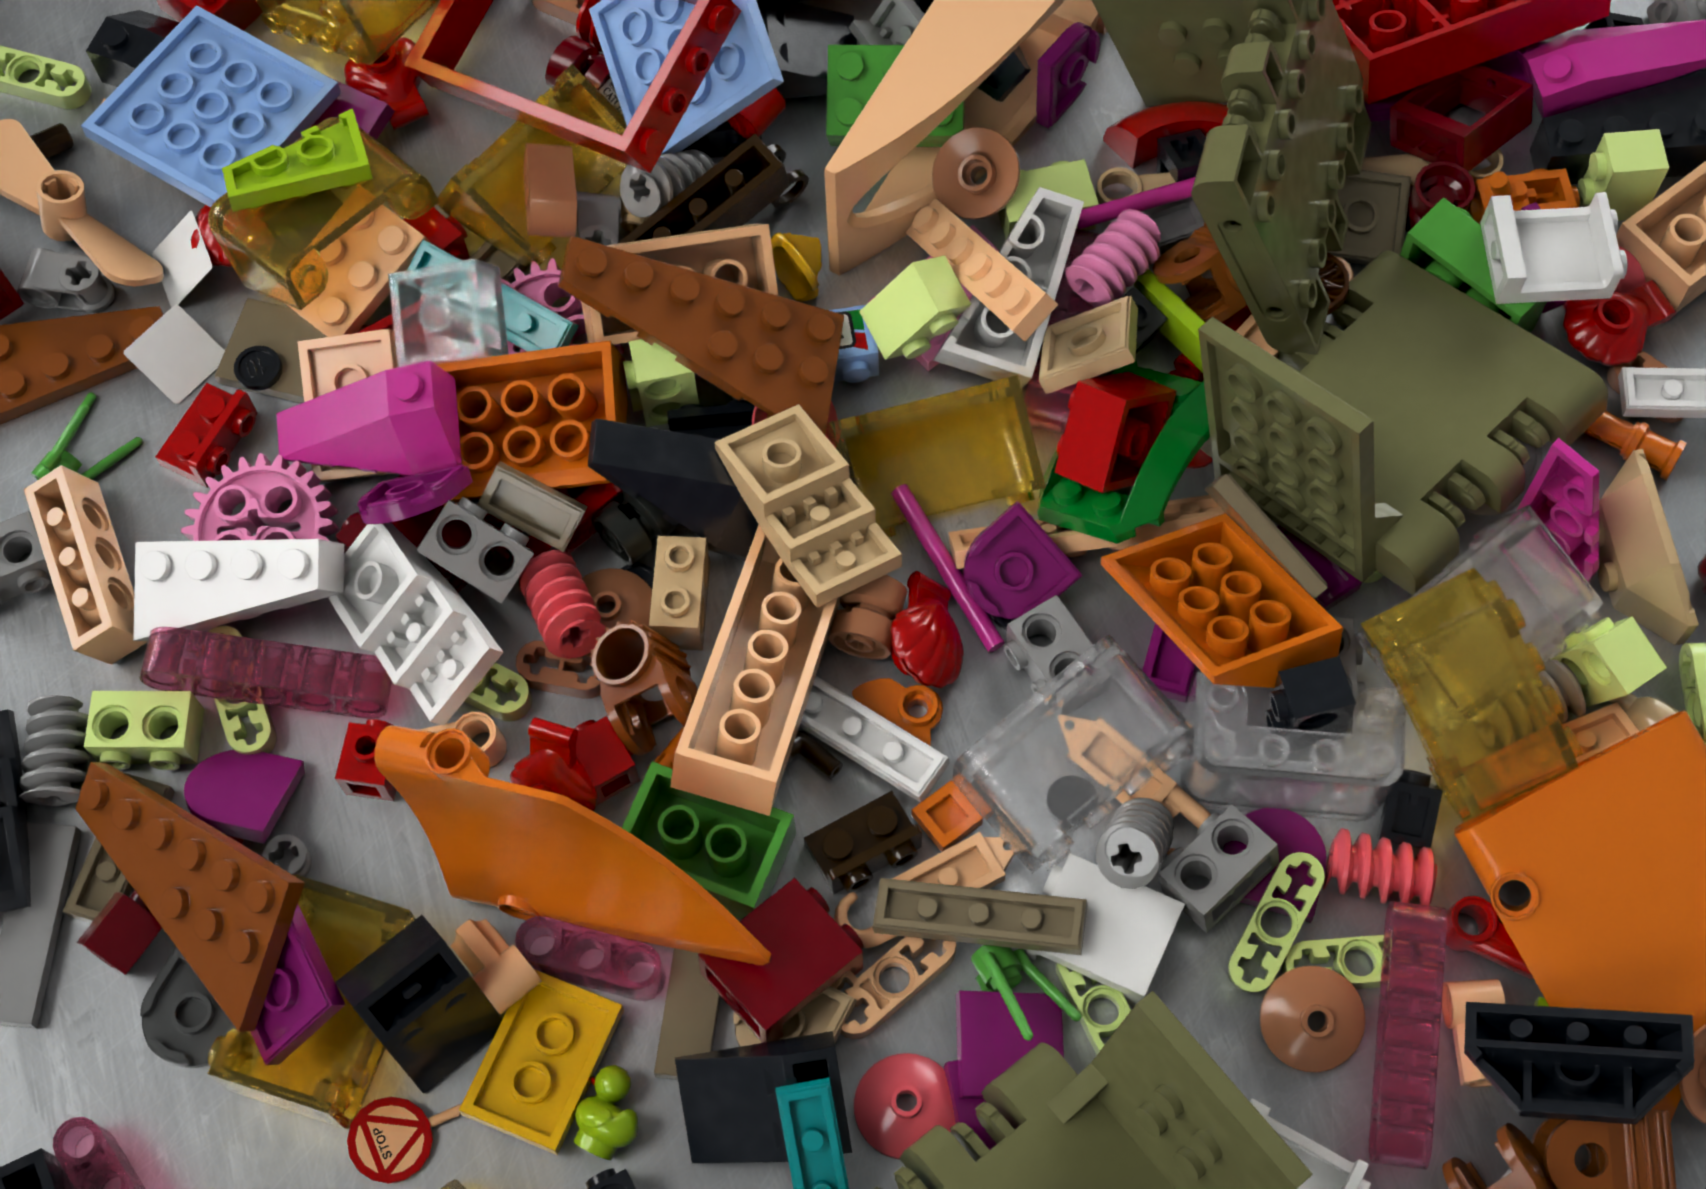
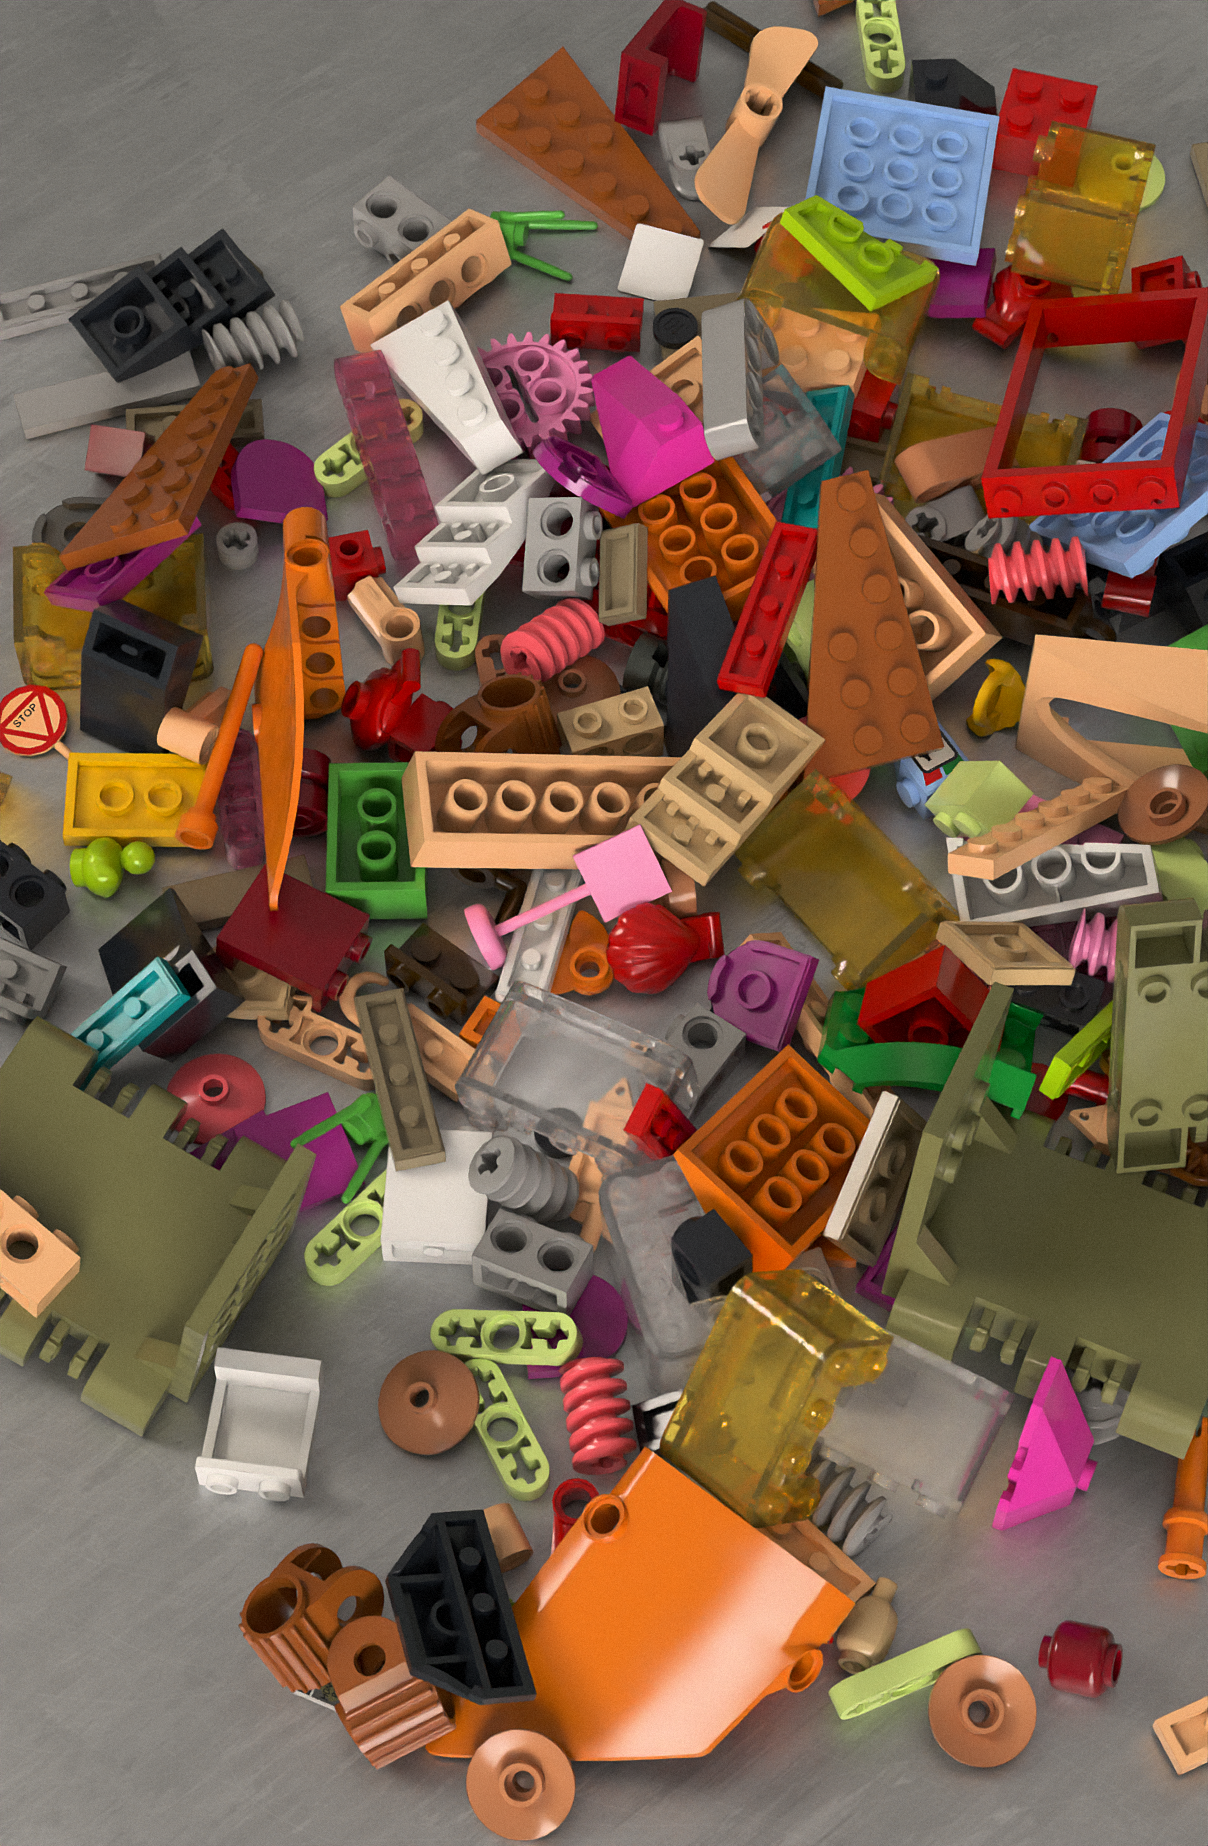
camera: 65 degrees right, 5 degrees down
yellowish green brick [84,691,204,770] -> none
dark pink bar [891,484,1005,653] -> none
clear pink beam [1369,901,1447,1170] -> none
yellowish green brick [1550,616,1667,707] -> none
tan wedge [1598,449,1699,645] -> none
none -> orange piece [175,643,263,850]
none -> bright pink piece [464,824,672,971]
none -> red tile [623,1083,697,1188]
none -> light grey beam [701,298,779,460]
none -> red tile [717,521,817,698]
none -> coral piece [988,536,1088,604]

